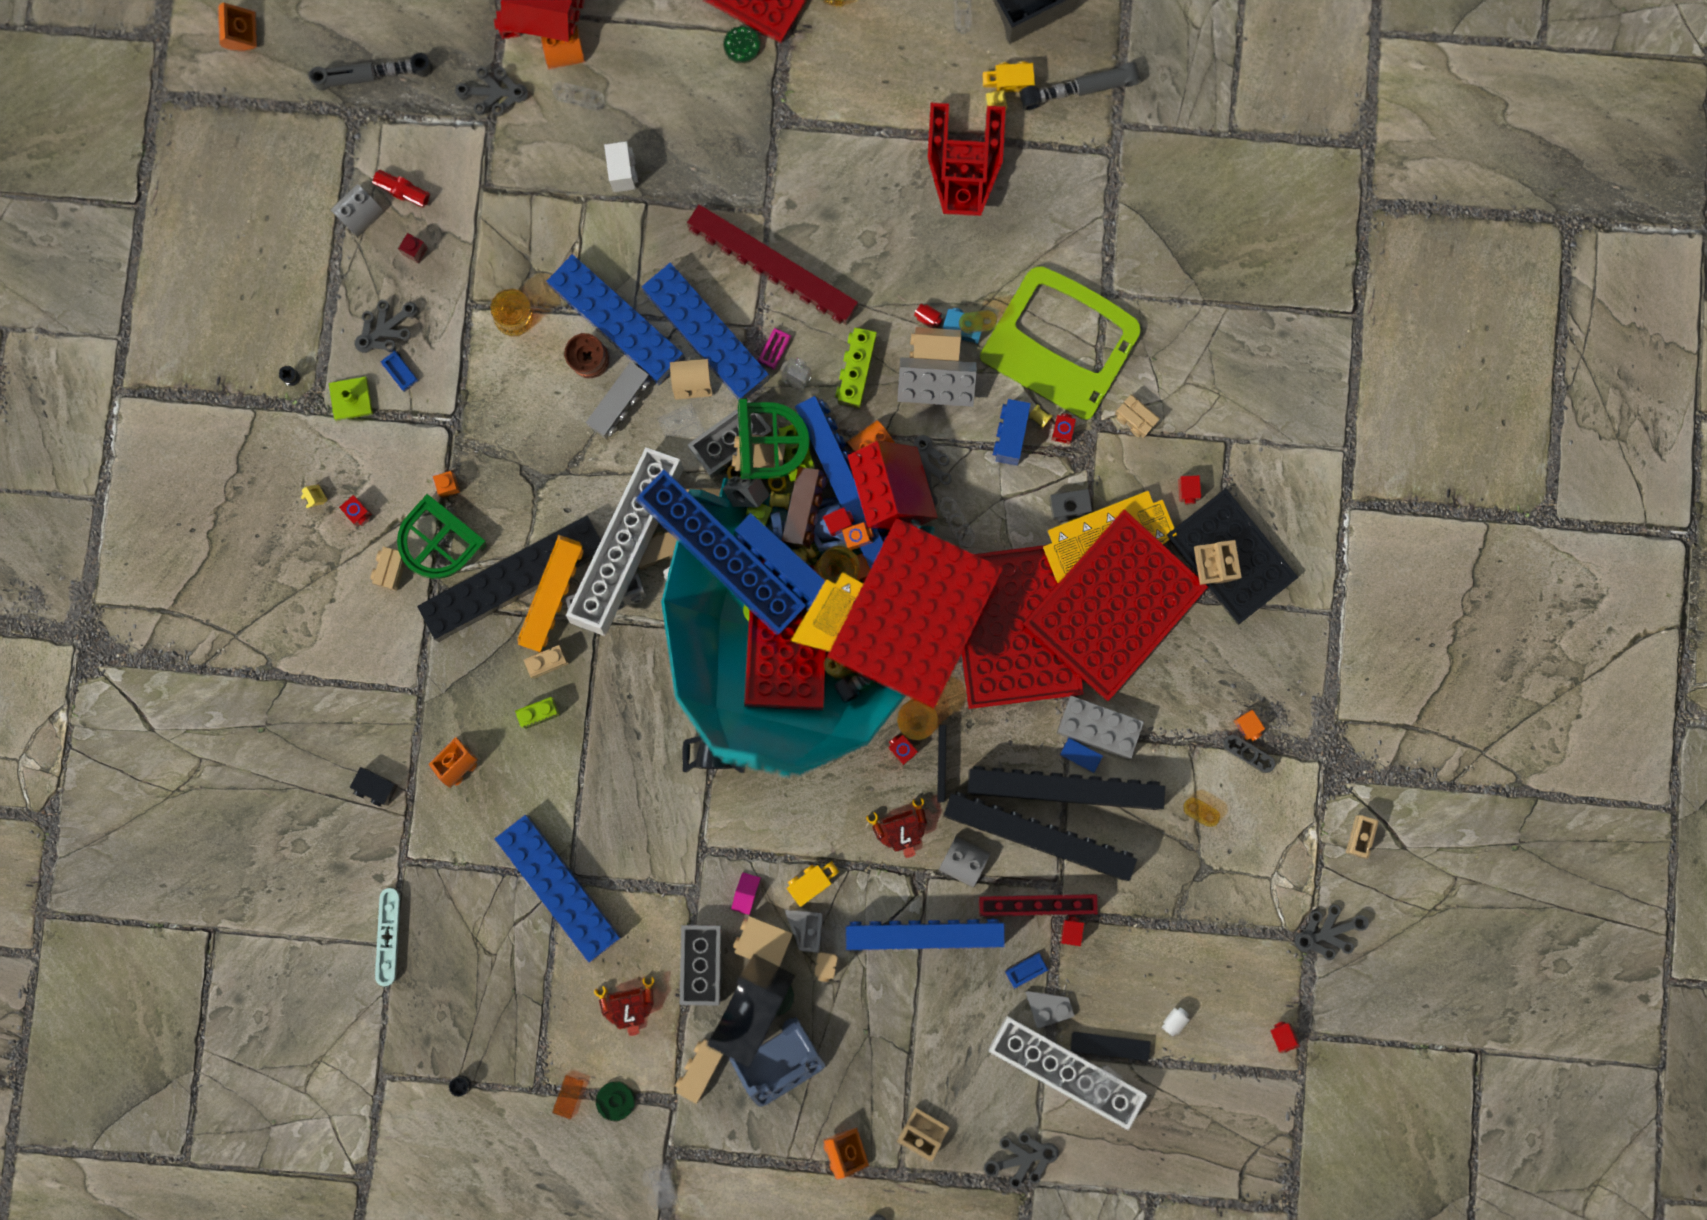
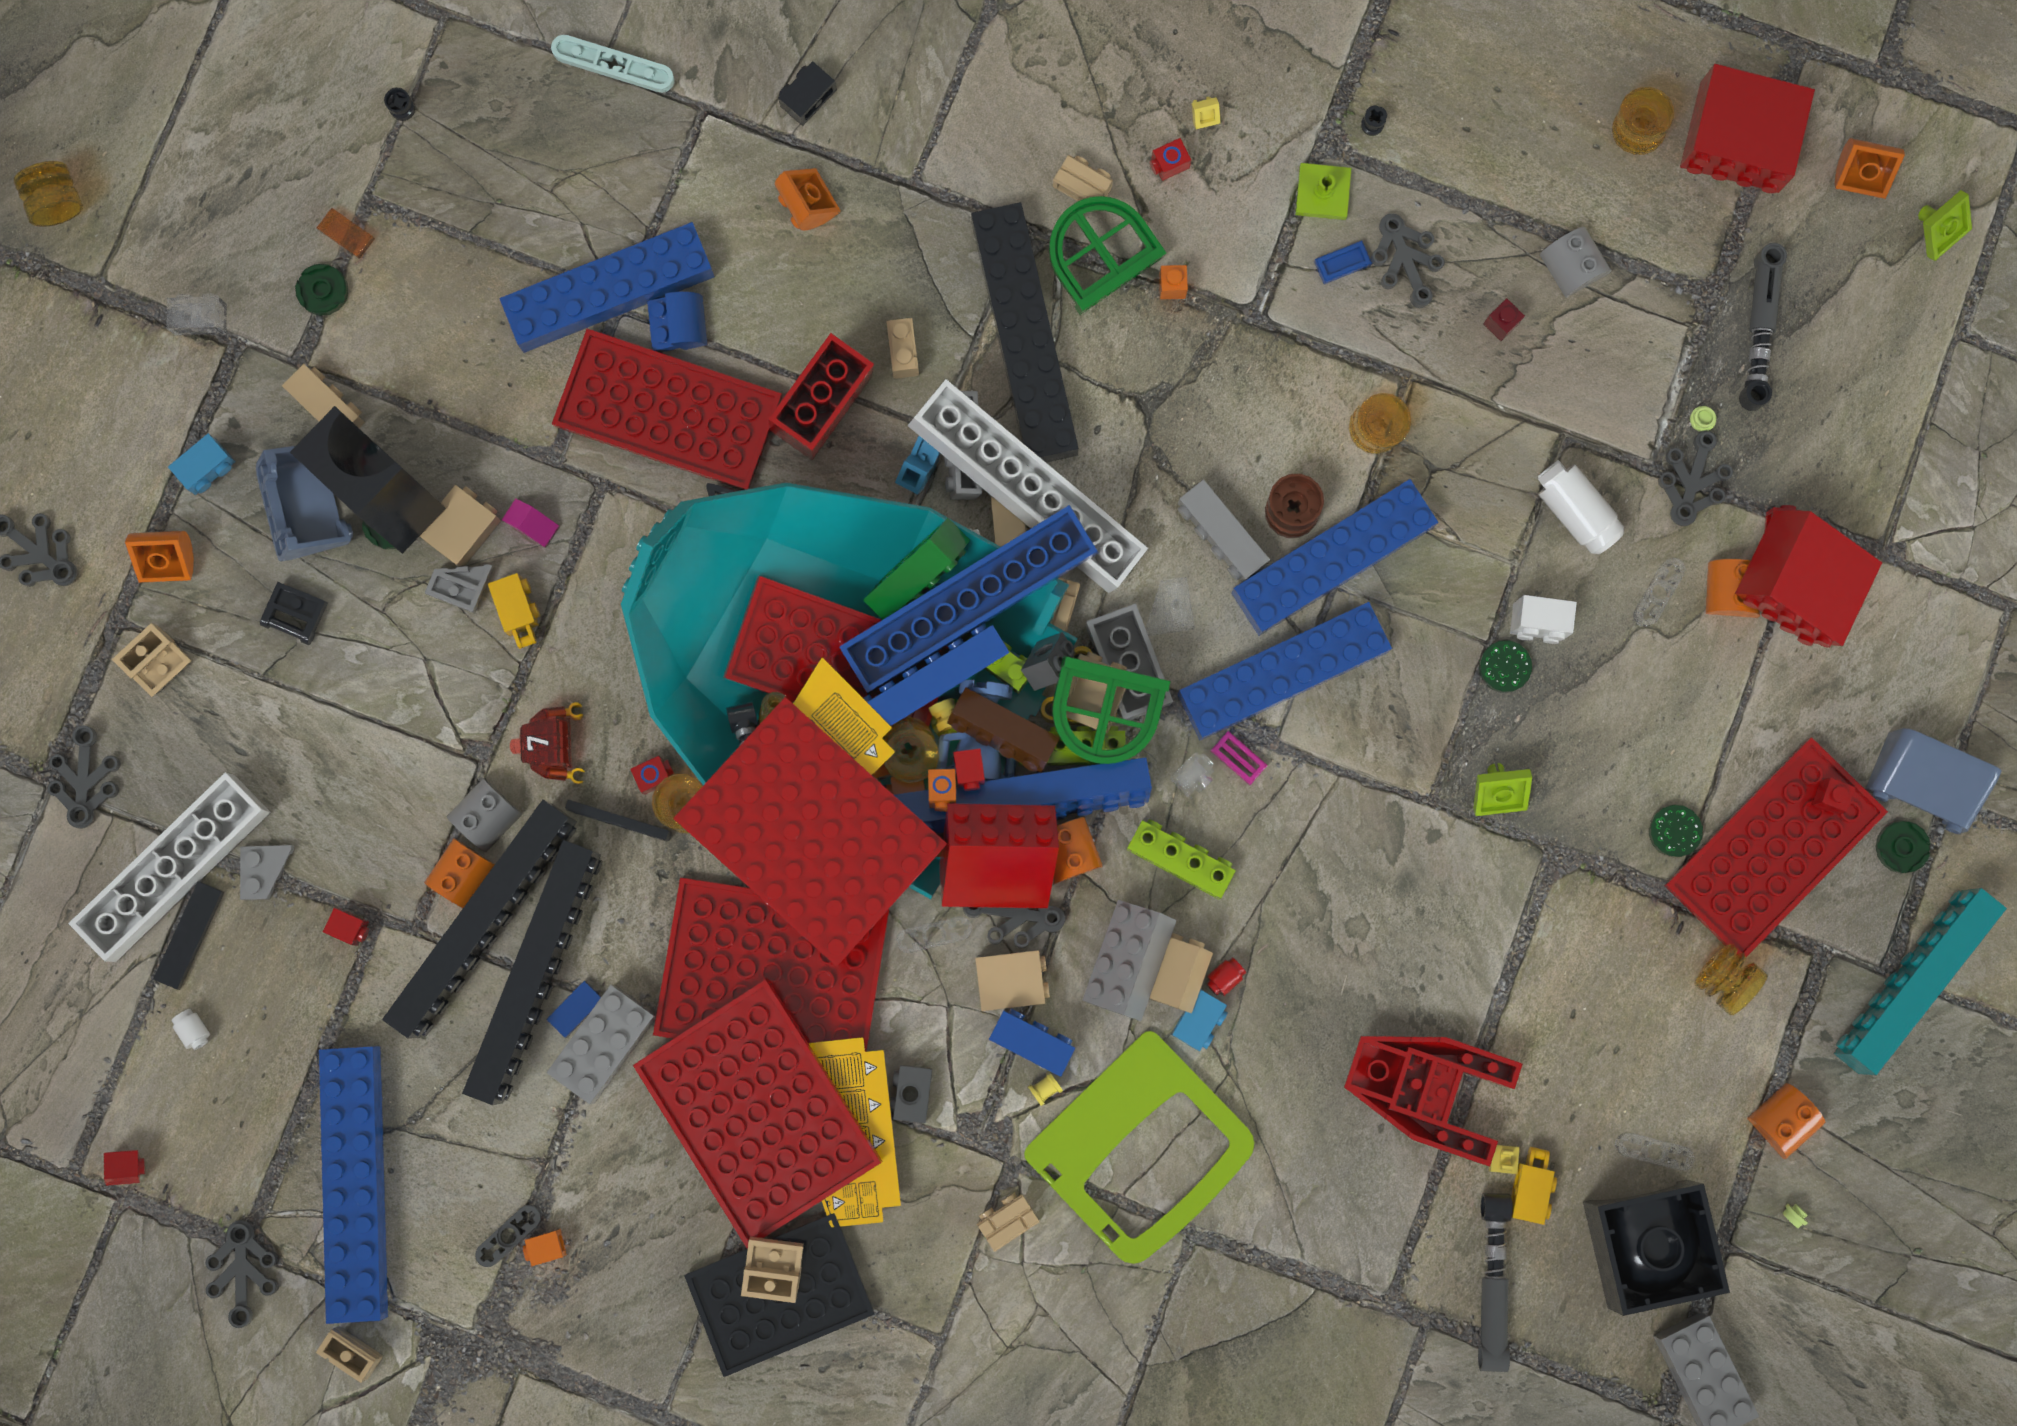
camera: 100 degrees right, 0 degrees up
red piece [372,169,430,208] -> none
lime brick [515,697,560,729] -> none
light orange brick [517,535,584,652] -> none
clear red torso [594,977,654,1036] -> none
tan brick [670,359,712,400] -> none
light grey brick [680,925,722,1005] -> none
dark red brick [687,204,858,325] -> none
light yellow bush [769,491,790,510] -> none
tan brick [814,951,838,982] -> none
blue brick [846,919,1004,950] -> none
clear yellow plate [959,310,997,333] -> none
dark red brick [978,894,1098,916] -> none
blue tile [1005,953,1048,989] -> none
red brick [1051,413,1076,444] -> none
clear wing [1069,1065,1123,1110] -> none
red brick [1178,475,1201,505] -> none
clear yellow plate [1183,798,1220,827] -> none
none -> dark azure brick [168,433,235,495]
none -> black plate [260,581,328,645]
none -> blue brick [319,1046,388,1324]
none -> orange brick [424,838,495,908]
none -> red plate [552,328,782,490]
none -> blue brick [647,292,708,353]
none -> red brick [768,333,874,460]
none -> green brick [863,518,970,620]
none -> dark azure brick [895,436,940,495]
none -> tan brick [975,950,1050,1011]
none -> lime tile [1473,763,1532,816]
none -> dark green tile [1479,640,1532,693]
none -> white piece [1538,460,1624,554]
none -> clear yellow wheel [1612,87,1674,155]
none -> red brick [1680,63,1815,193]
none -> yellowish green plate [1690,406,1716,432]

